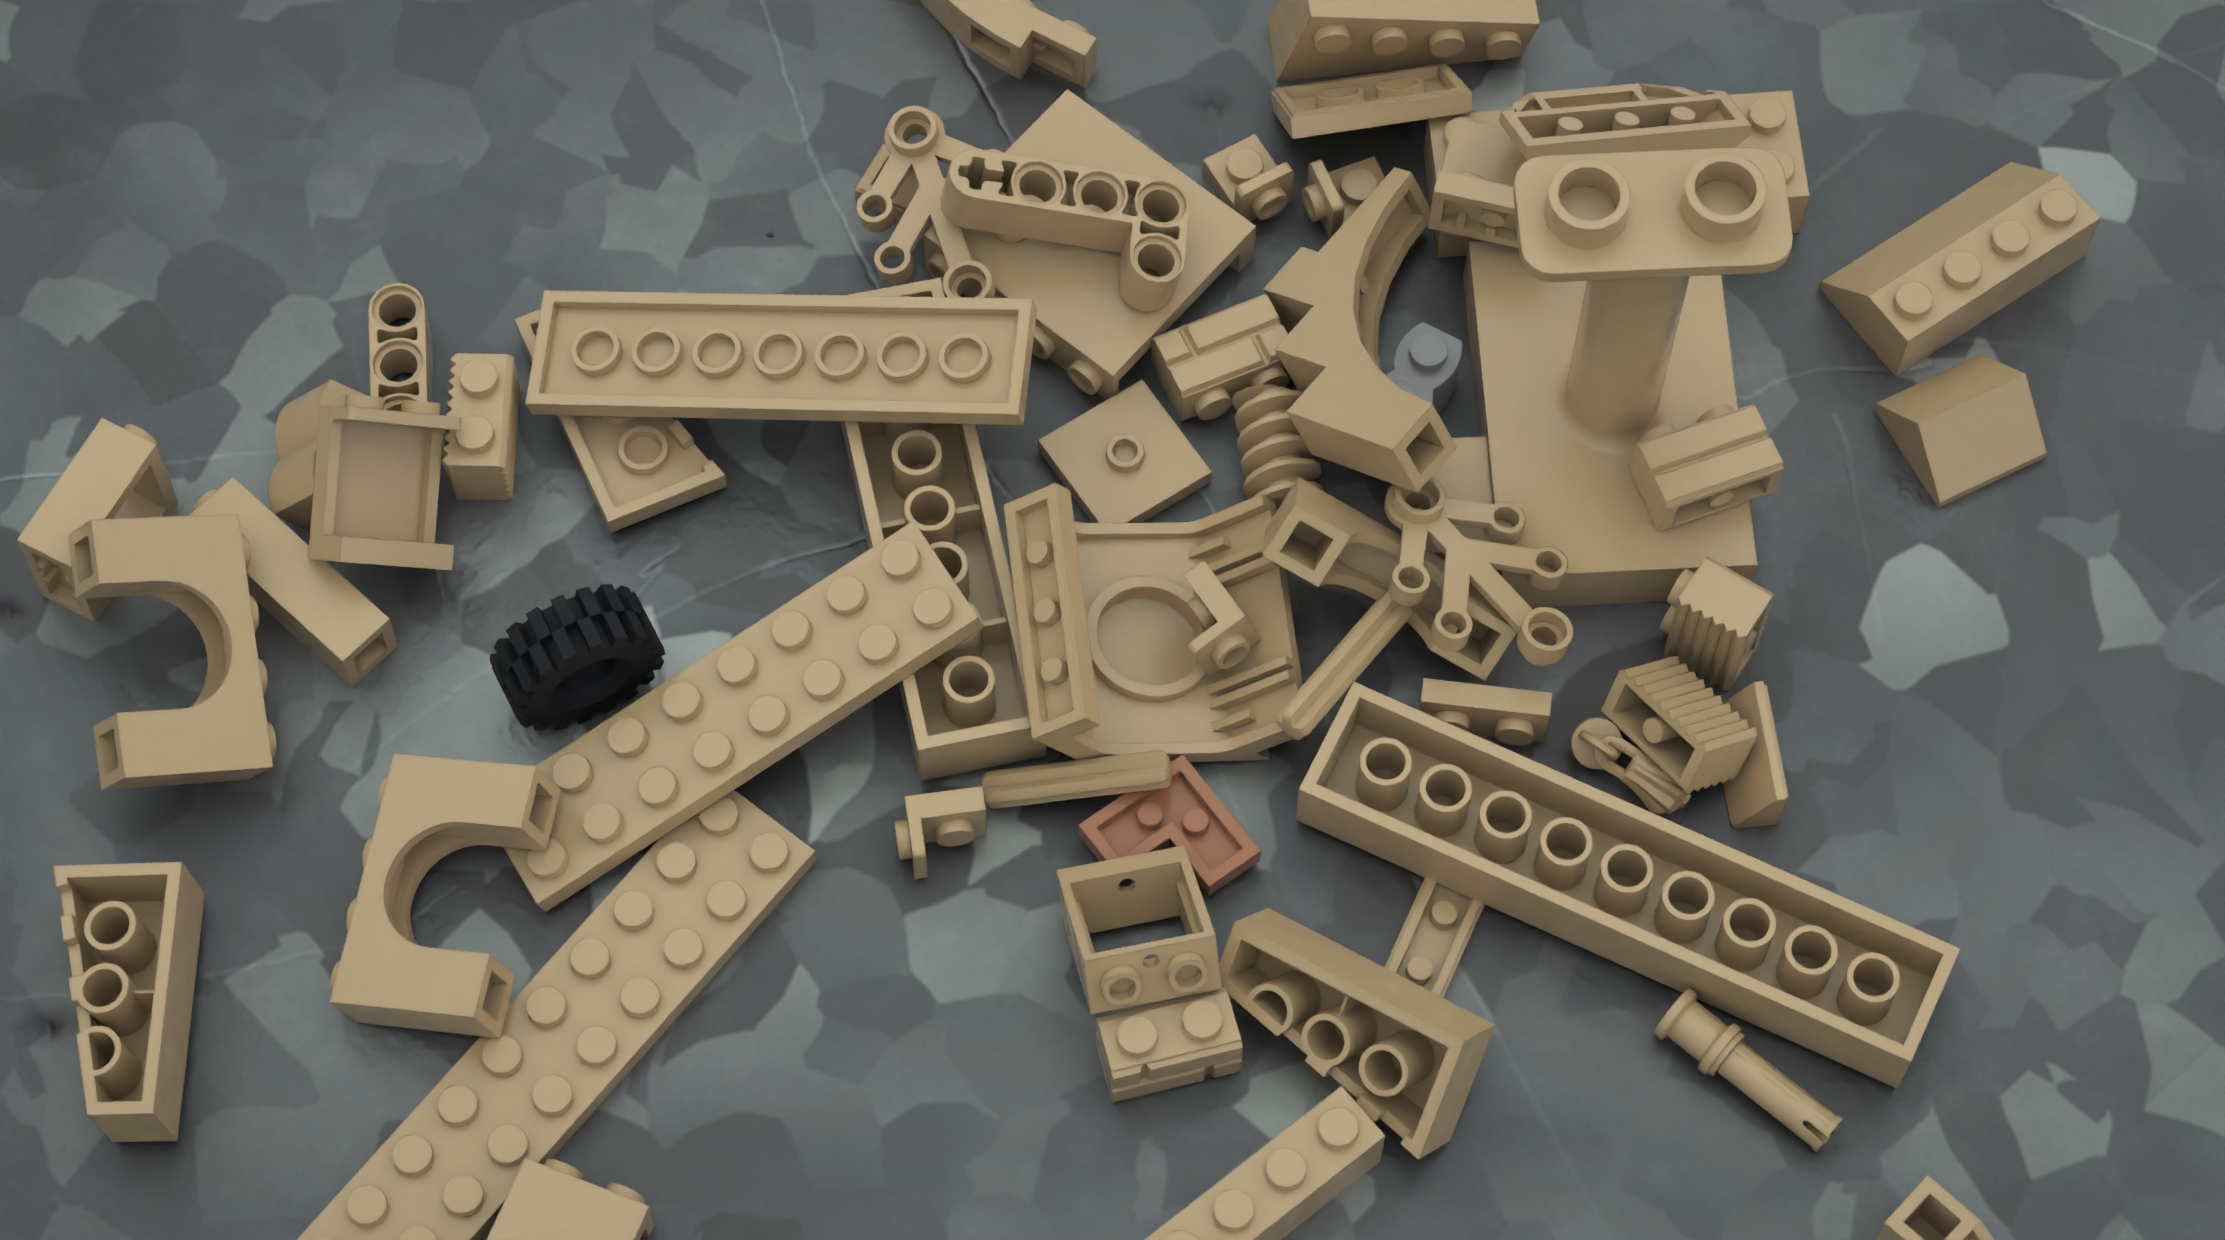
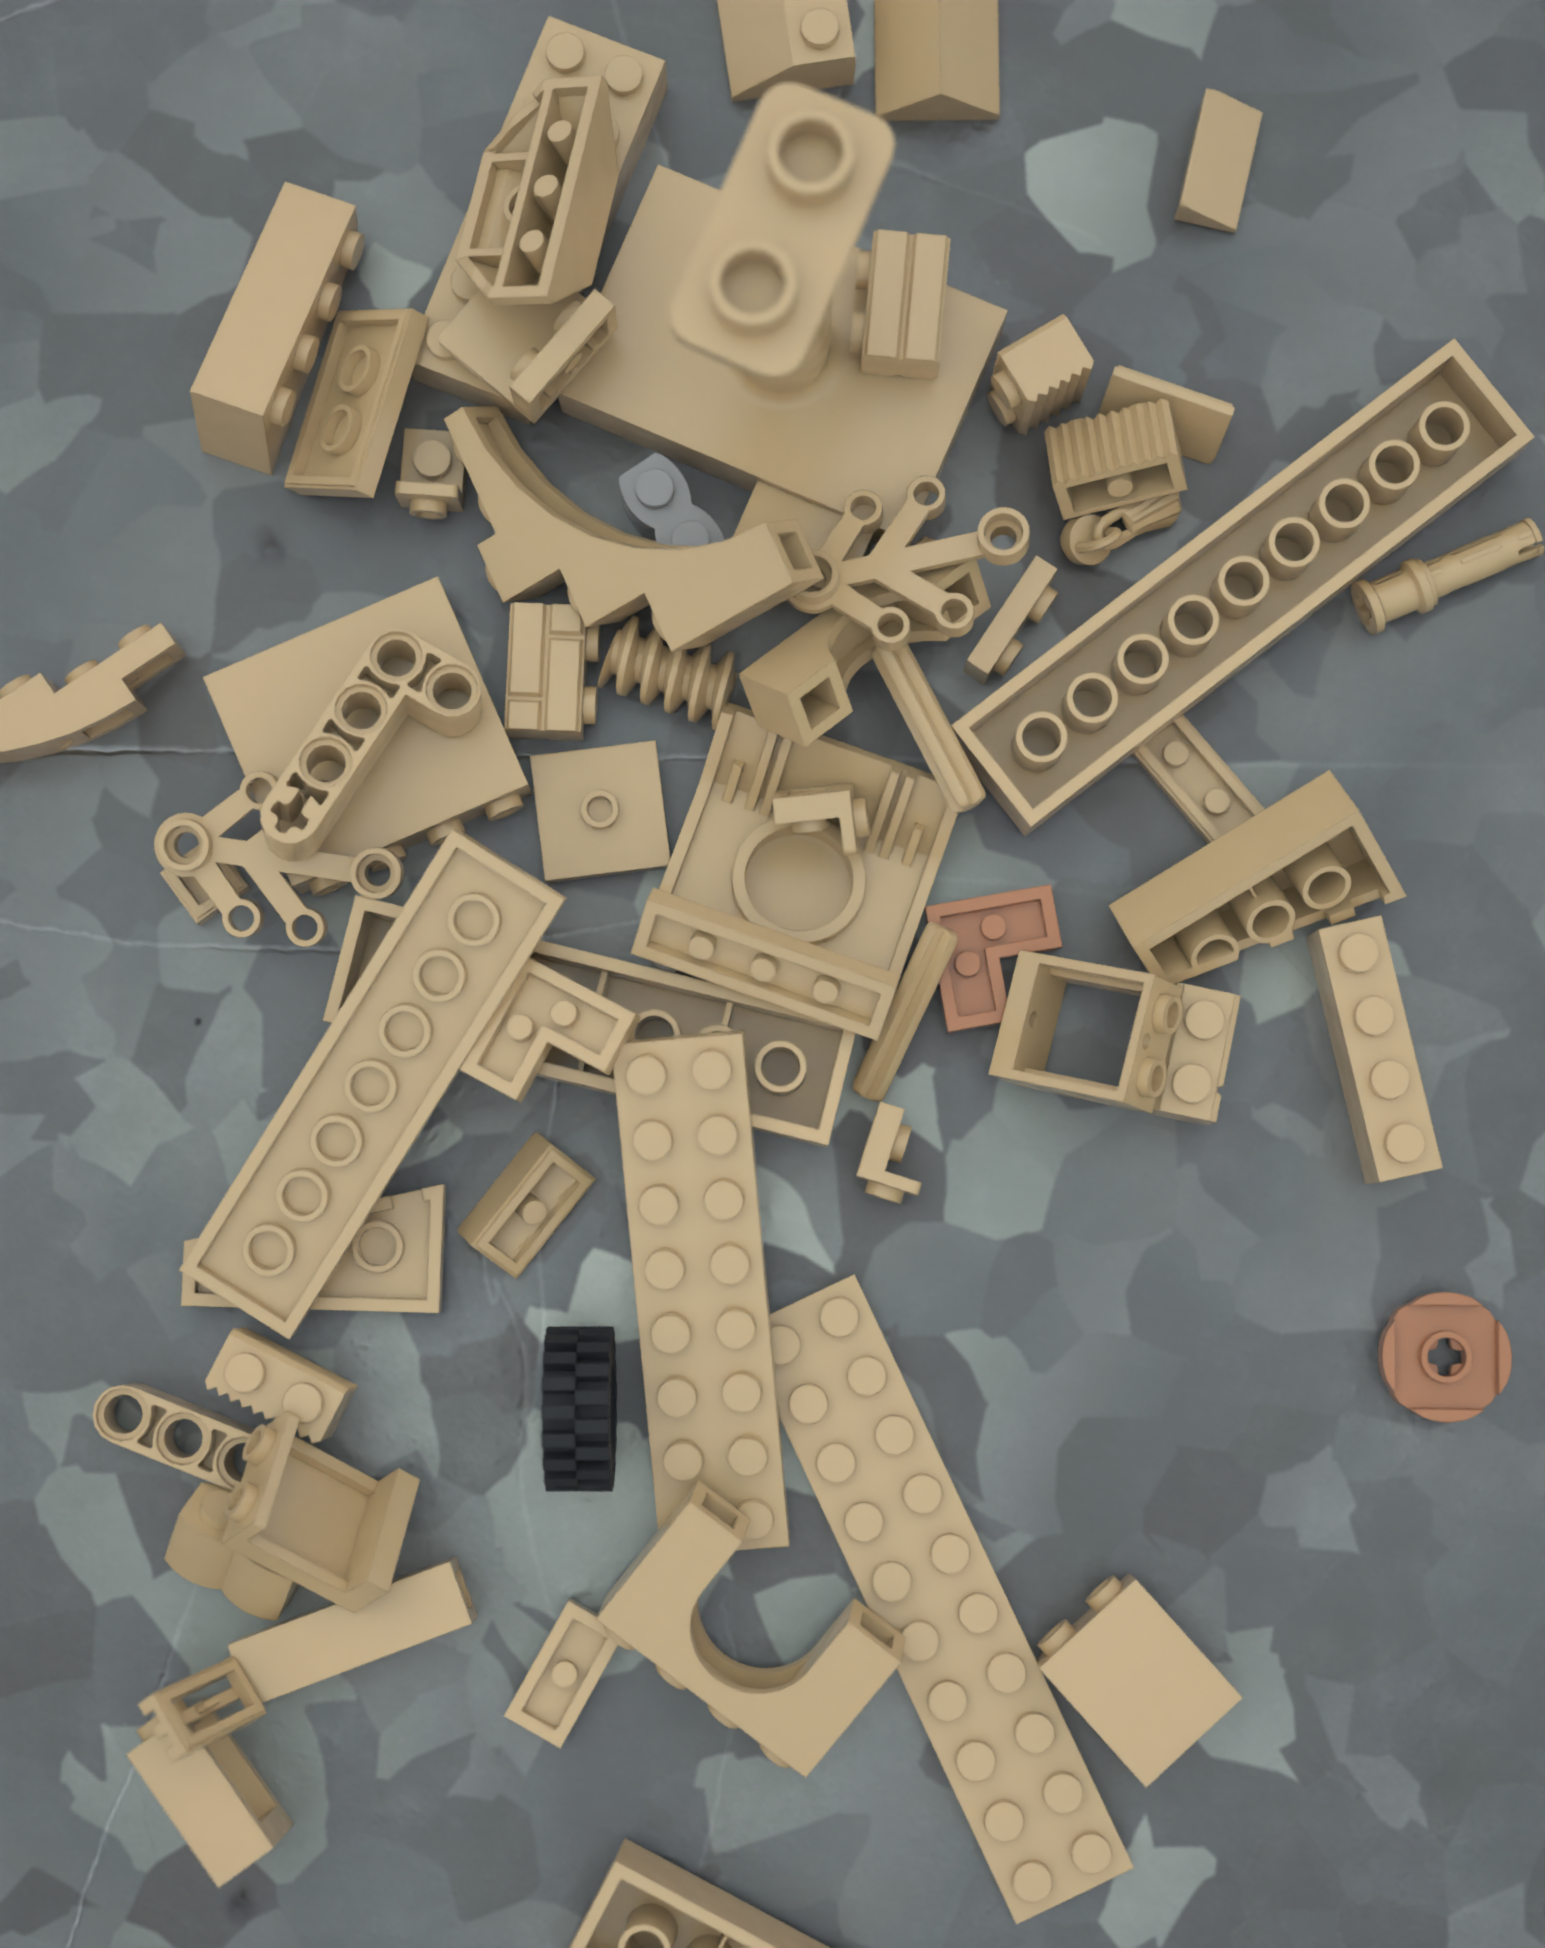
camera: 60 degrees left, 20 degrees up
tan arch [68,514,276,790] -> none
tan bracket [1202,134,1294,221] -> none
none -> tan tile [138,1656,267,1763]
none -> tan slope [458,1132,596,1279]
none -> tan plate [459,958,640,1103]
none -> tan plate [504,1598,618,1748]
none -> tan slope [1174,88,1263,233]

